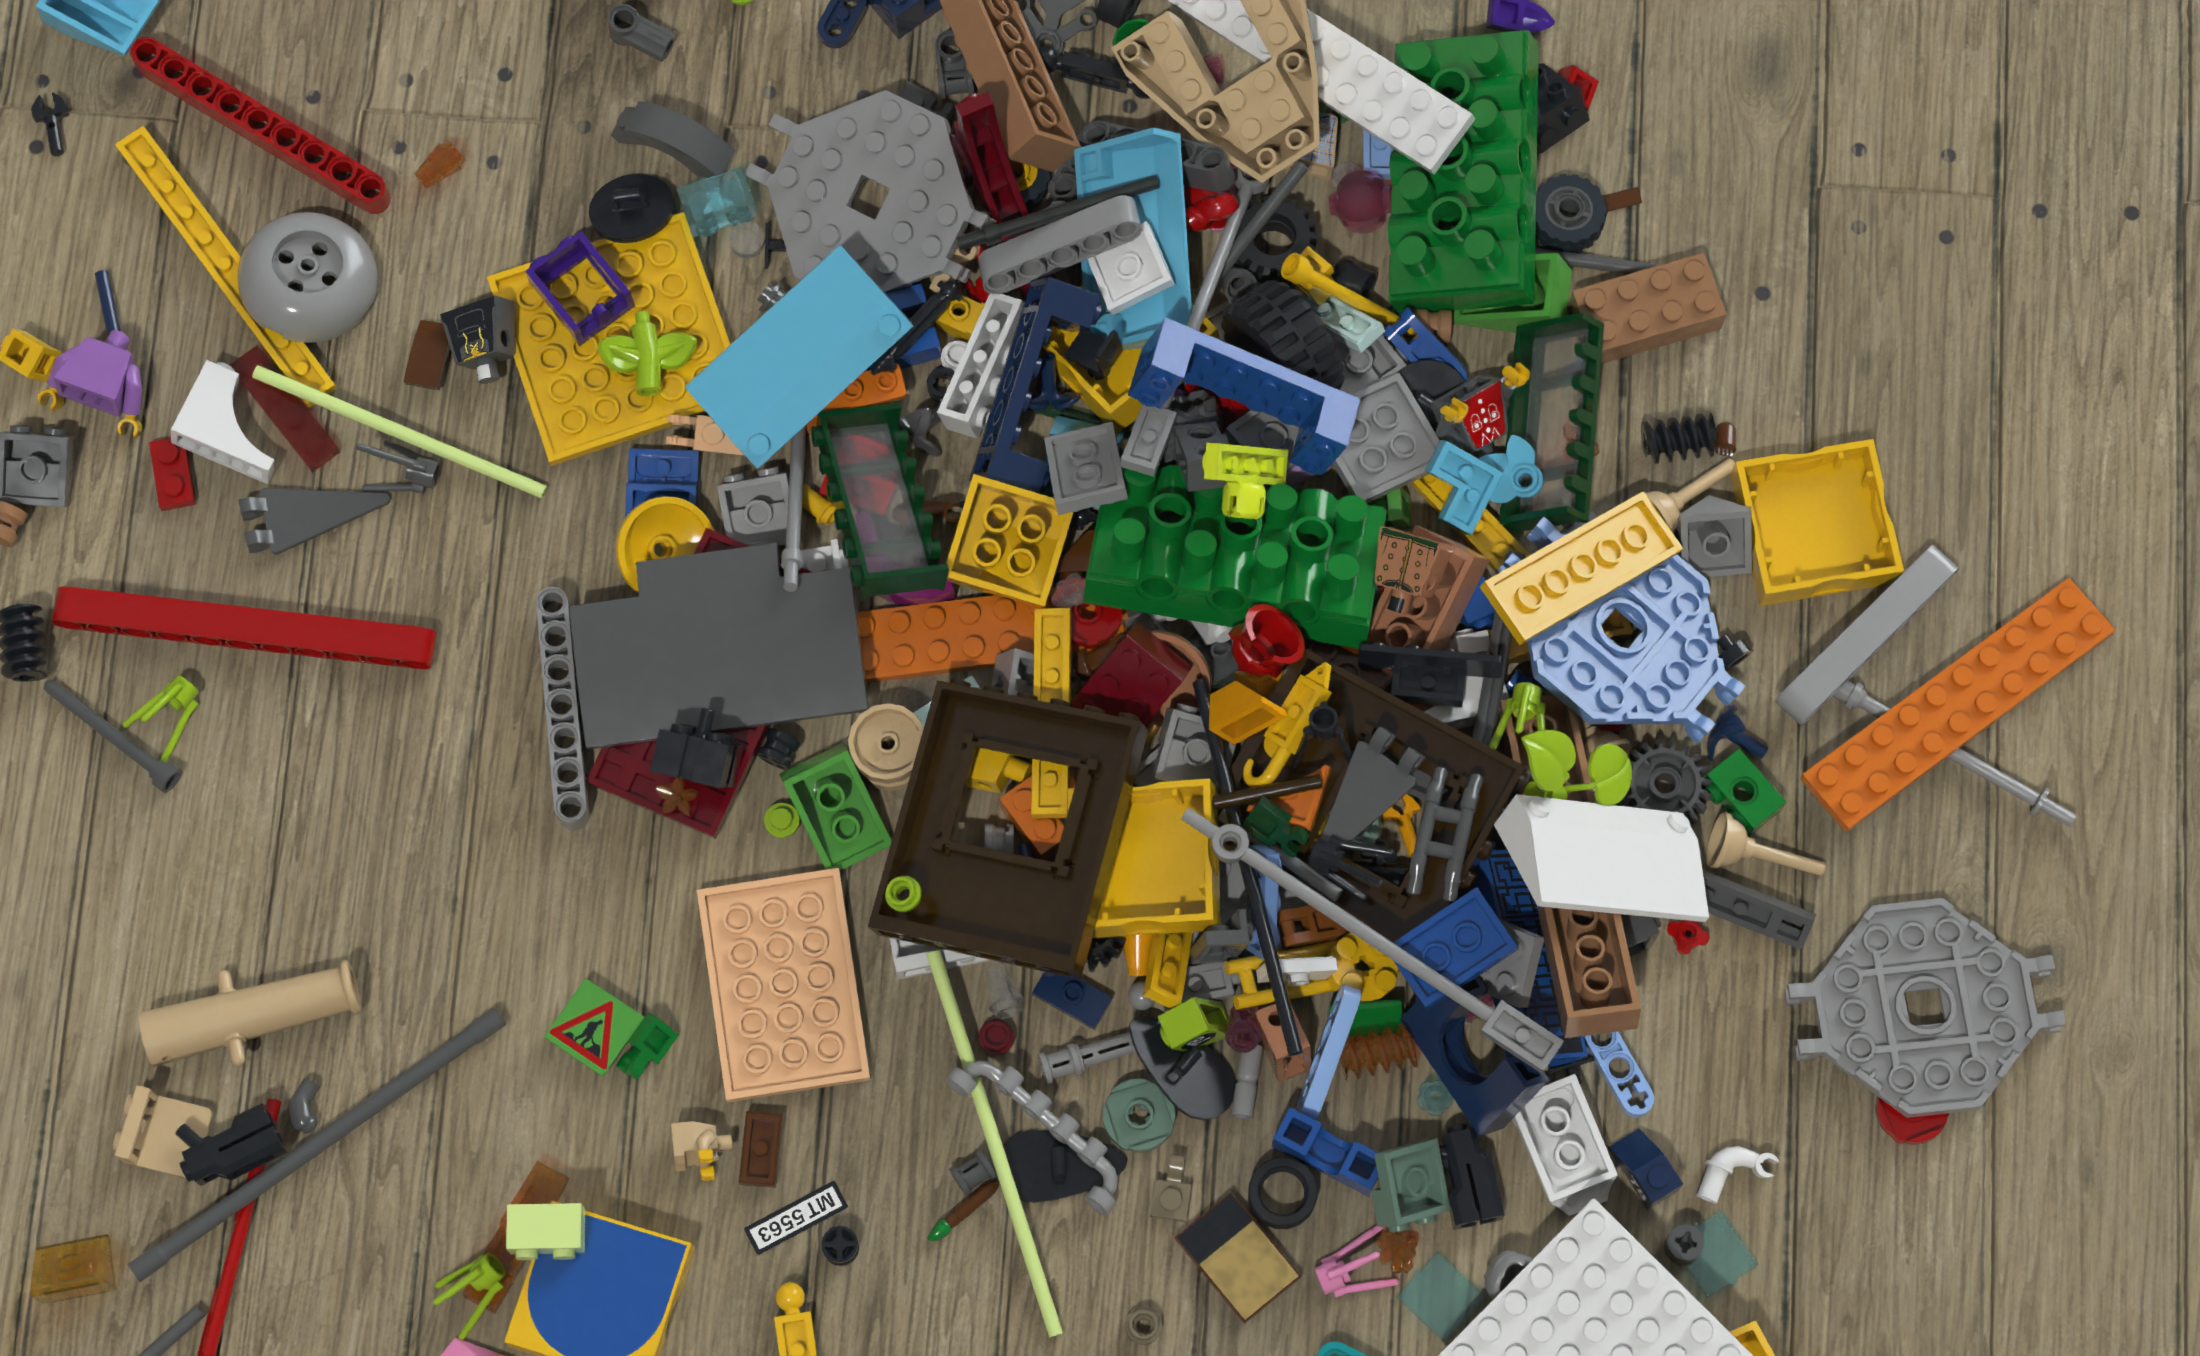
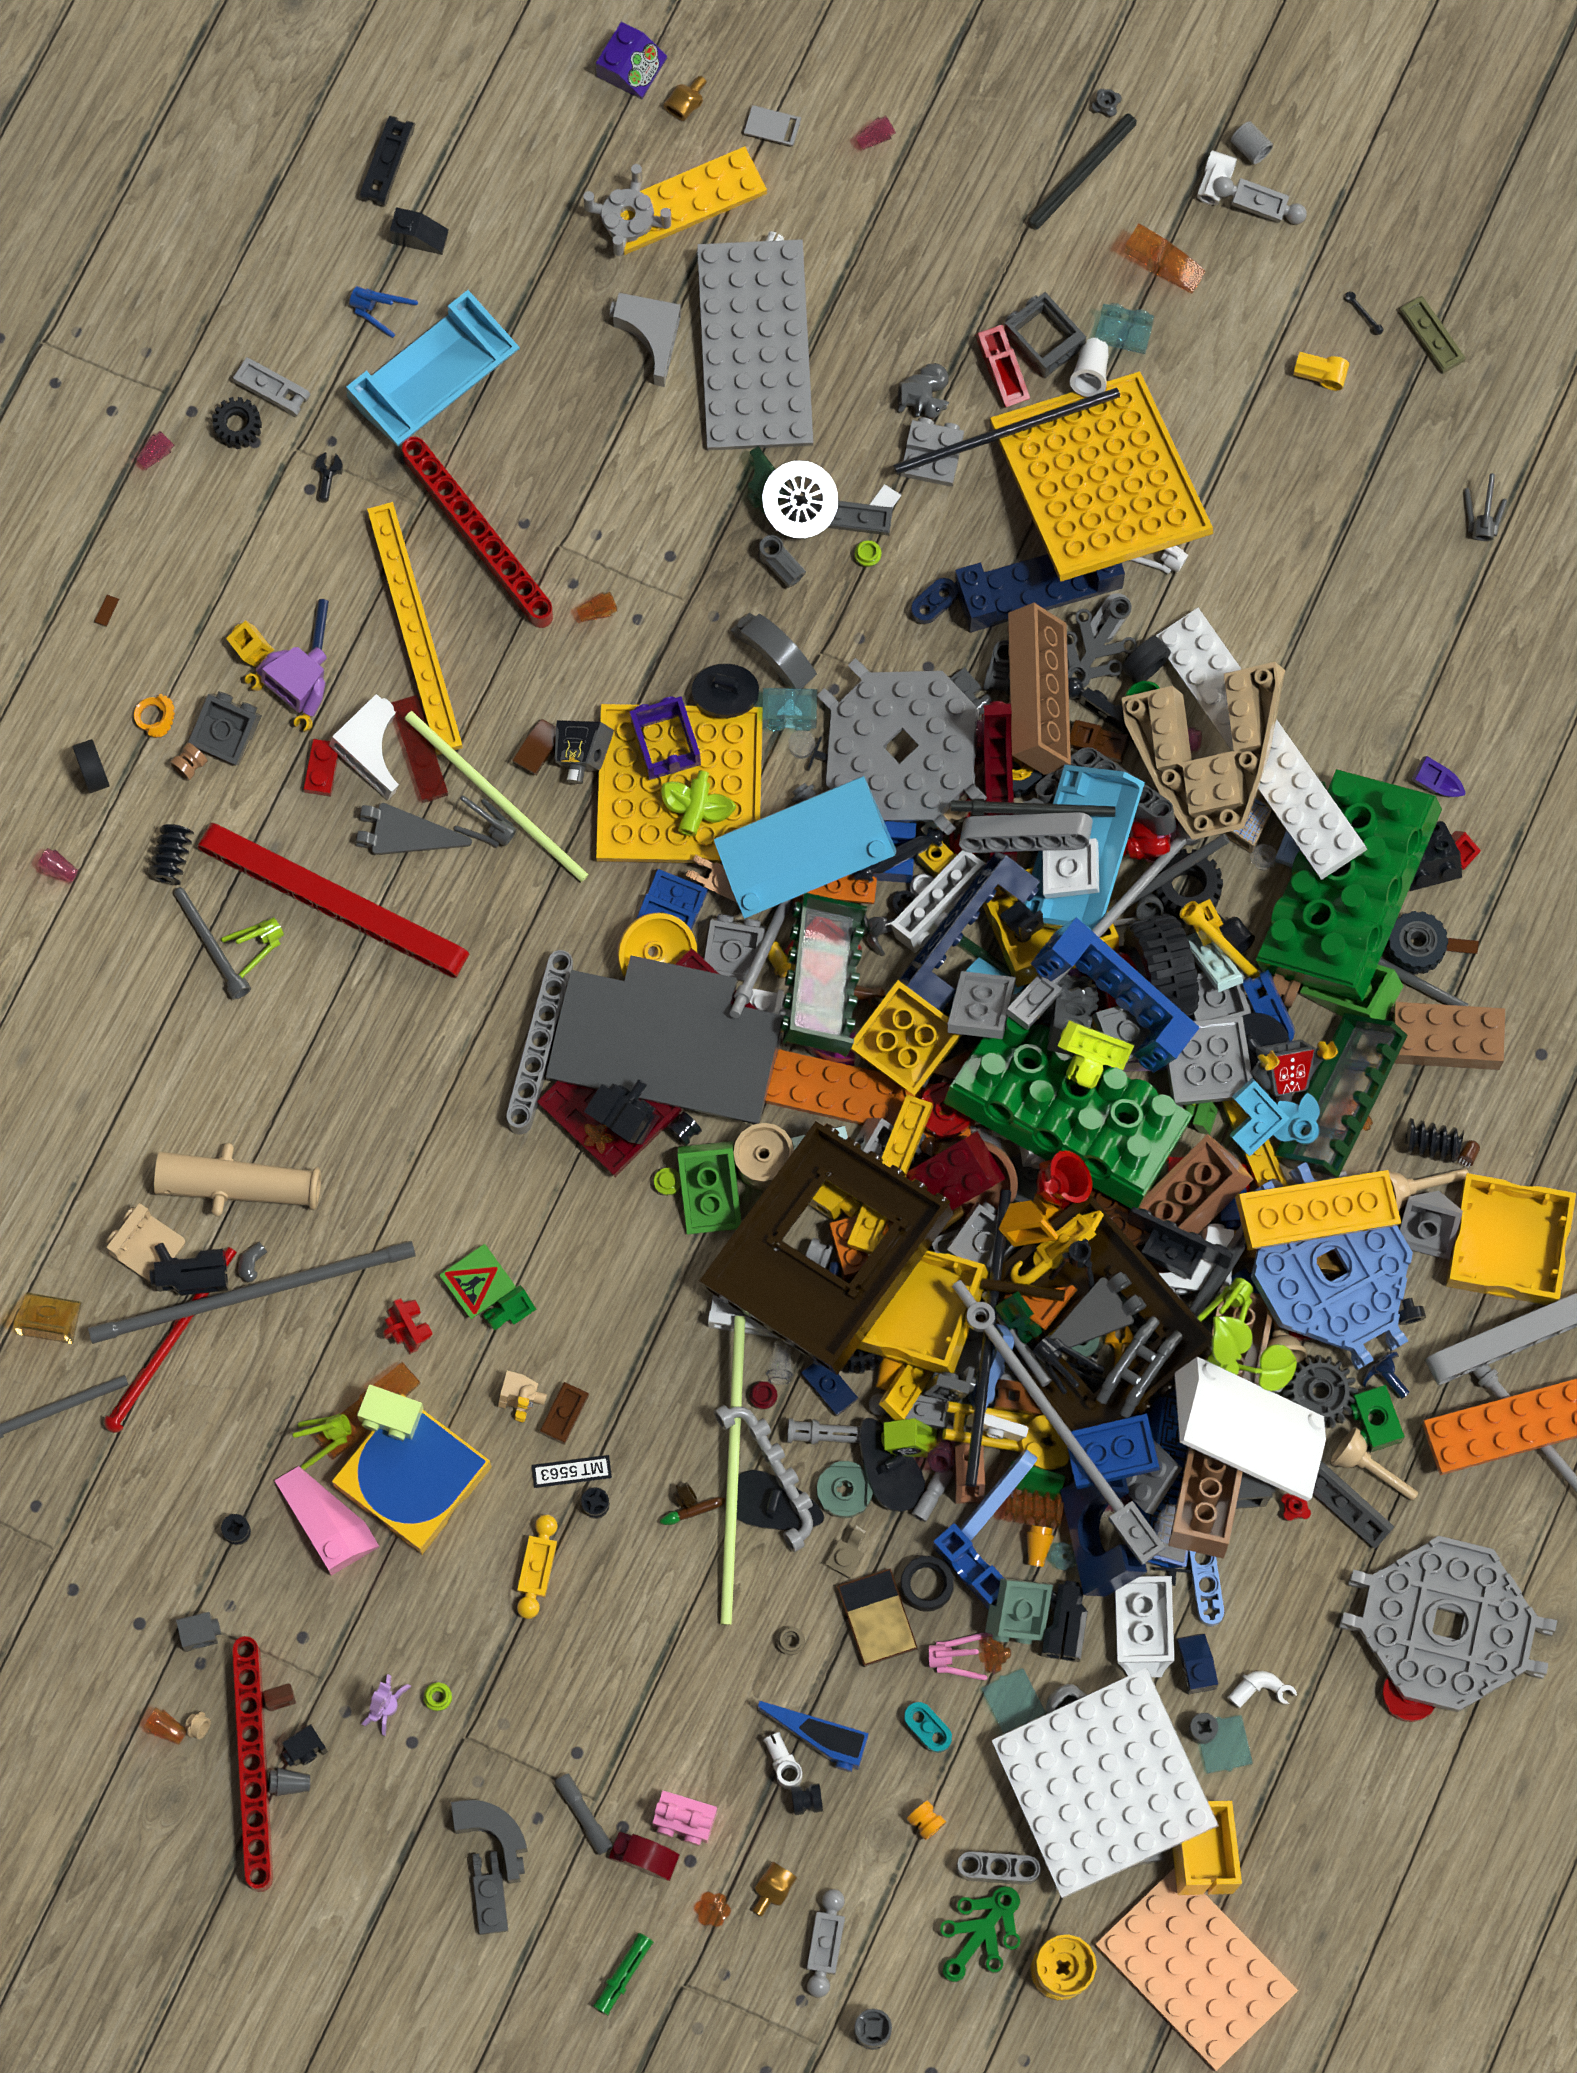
camera: 20 degrees right, 0 degrees up
light grey brick [238,212,378,343] -> none
light nougat plate [697,868,871,1103] -> none
lime plate [885,876,922,912] -> none
dark grey bush [949,1149,997,1197] -> none
dark blue plant [1028,352,1081,410] -> none
clear plant [1051,573,1085,609] -> none
clear pink plant [1329,170,1392,234] -> none
nougat torso [1374,526,1455,615] -> none
none -> red hips [382,1298,433,1354]
none -> dark brown plate [673,1482,698,1508]
none -> light orange cone [1027,1525,1054,1567]
none -> reddish brown slope [1070,720,1130,764]

